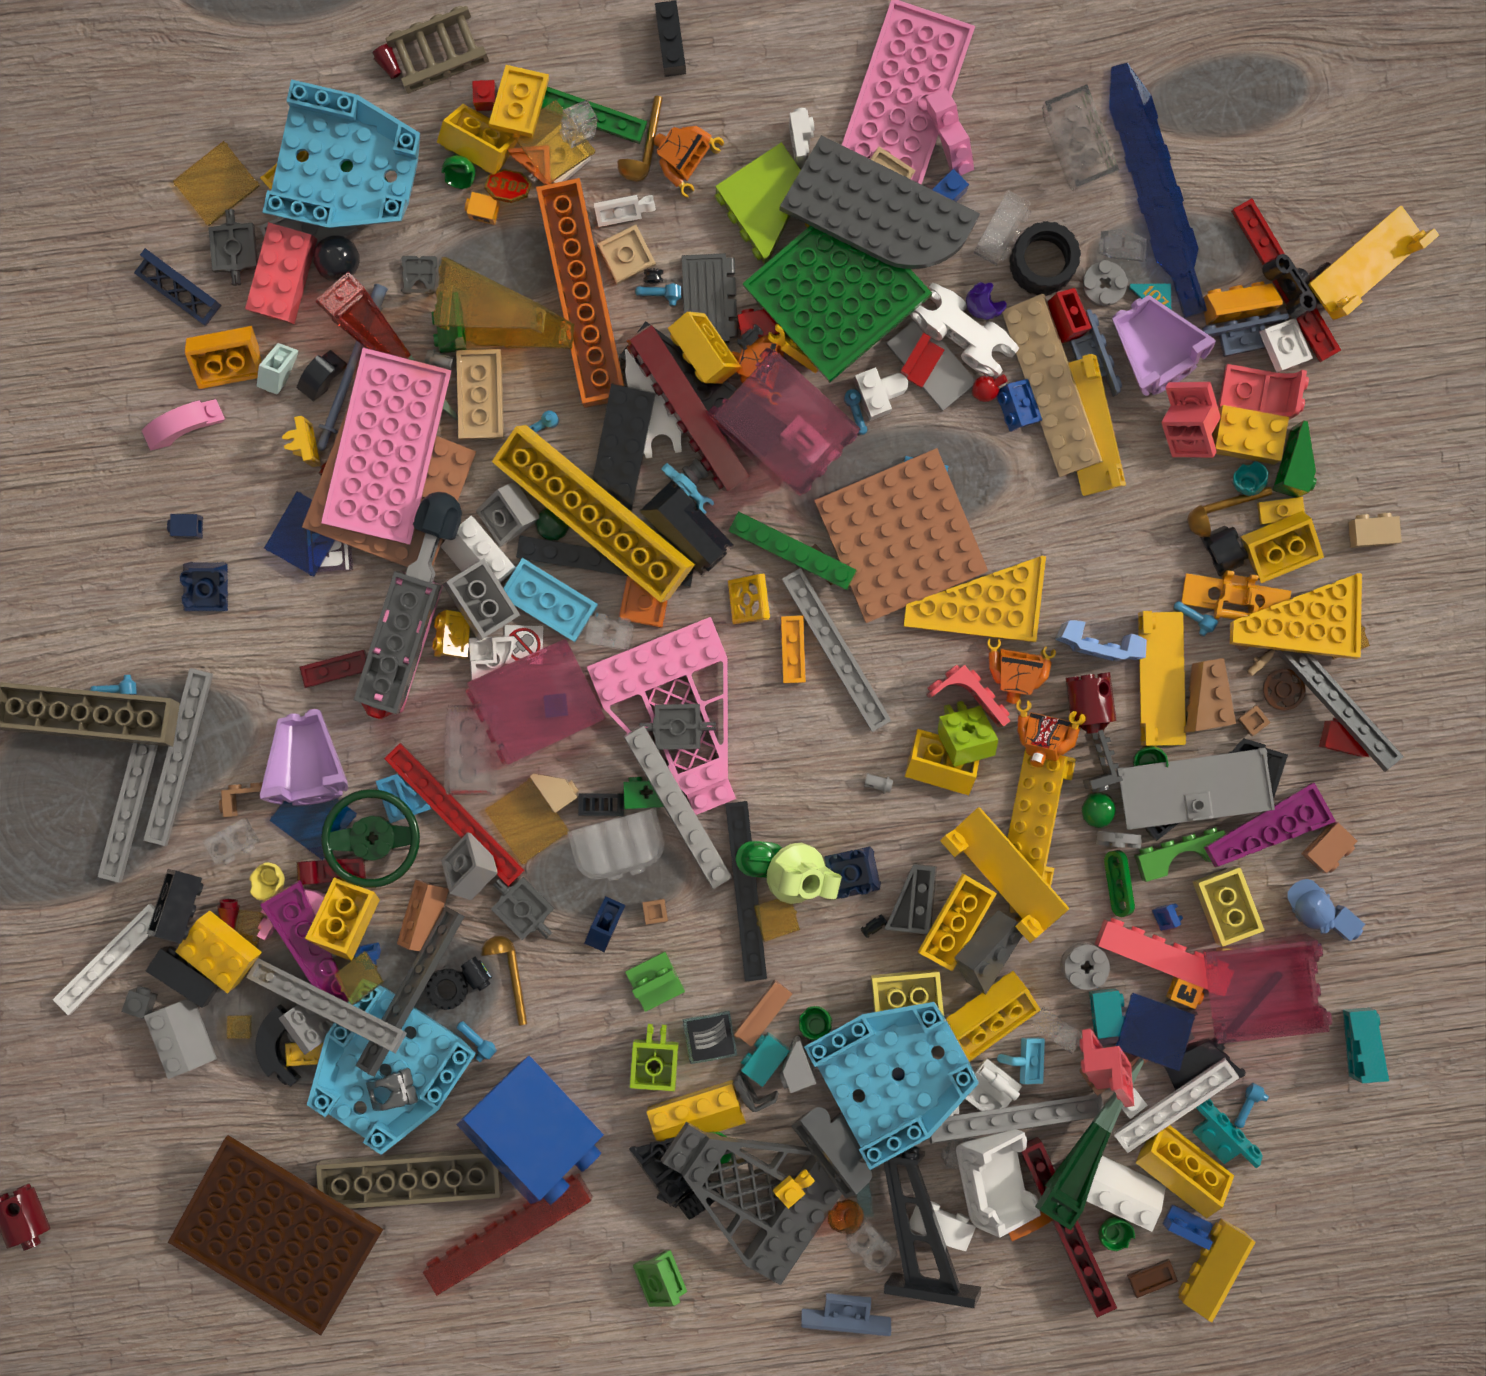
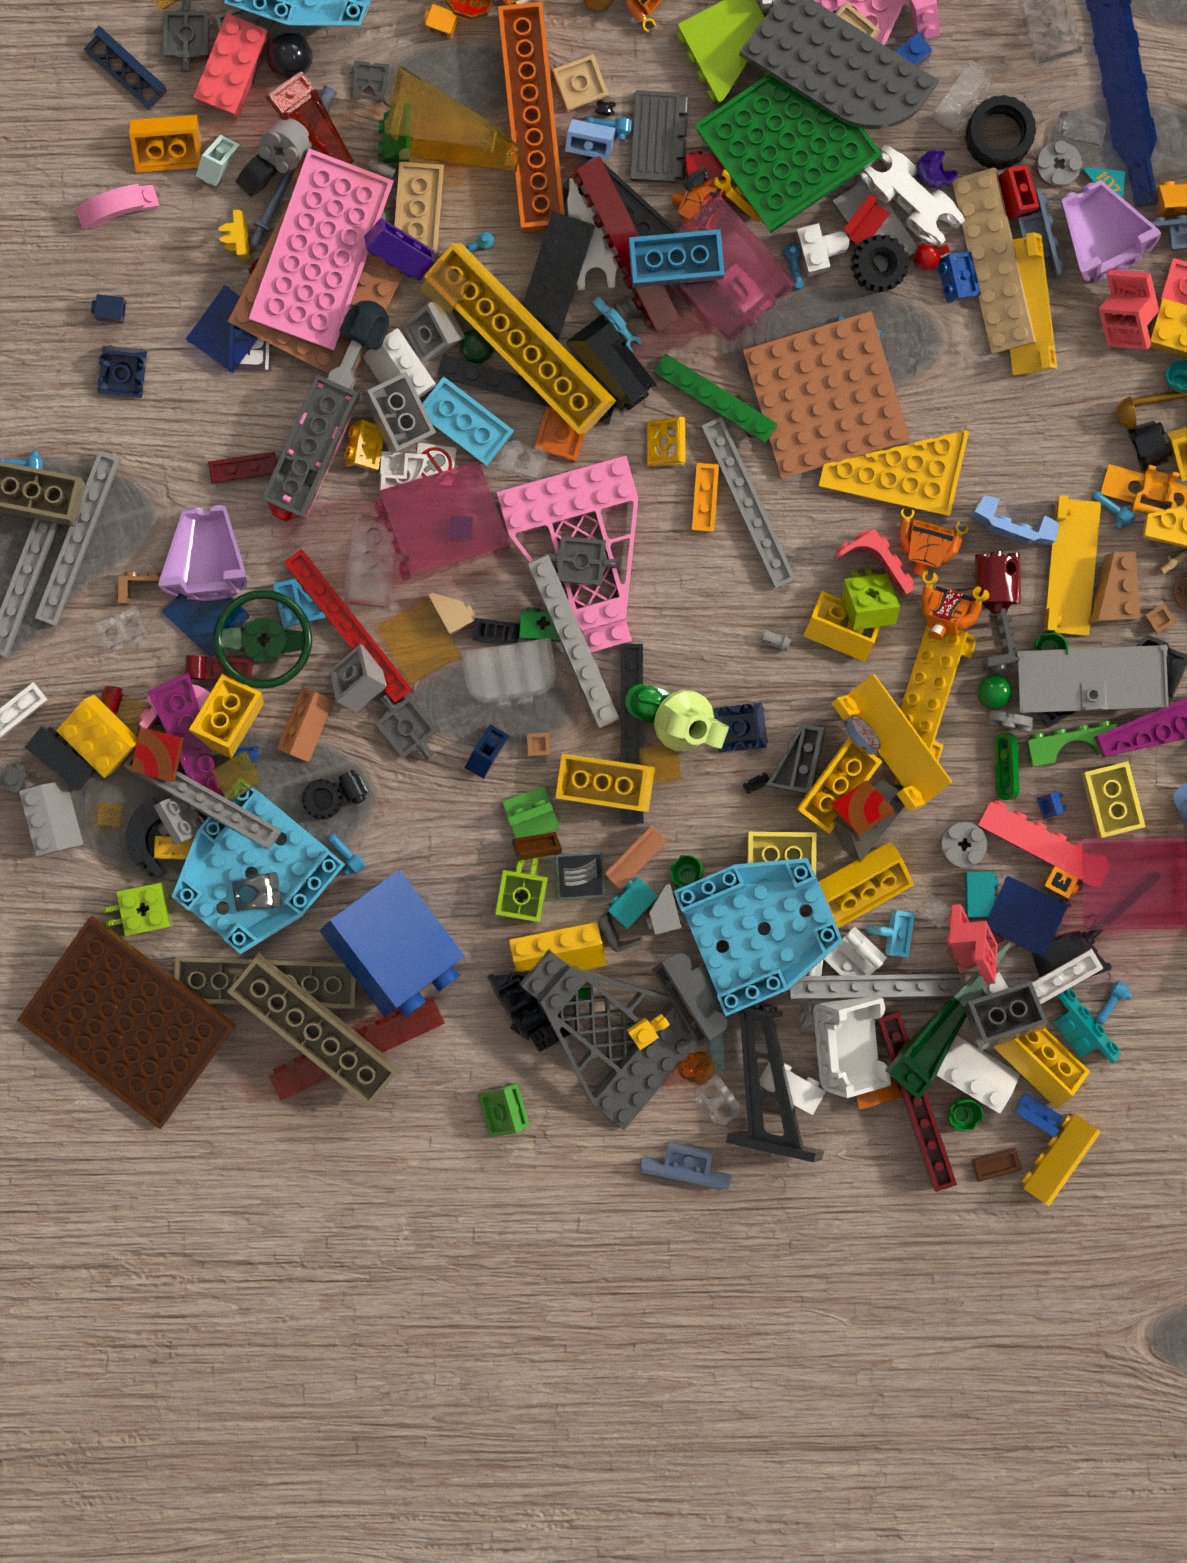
camera: 10 degrees right, 0 degrees up
black brick [147,869,203,944] -> none
light yellow hair [249,862,285,901] -> none
dark grey plate [356,906,465,1077] -> none
pearl gold piece [481,936,527,1026] -> none
white plate [594,195,656,227] -> none
yellow brick [668,312,742,384] -> none
none -> lime hinge [103,883,173,936]
none -> tile [131,727,184,782]
none -> dark tan brick [227,953,400,1107]
none -> light grey brick [258,118,312,173]
none -> dark purple brick [364,218,436,281]
none -> clear yellow piece [420,260,471,313]
none -> reddish brown tile [512,832,562,861]
none -> yellow brick [555,754,655,812]
none -> light blue brick [565,119,616,160]
none -> dark azure brick [628,229,725,288]
none -> tile [831,780,895,837]
none -> sand blue tile [845,714,881,755]
none -> black tyre [851,234,910,293]
none -> dark grey brick [964,981,1048,1051]

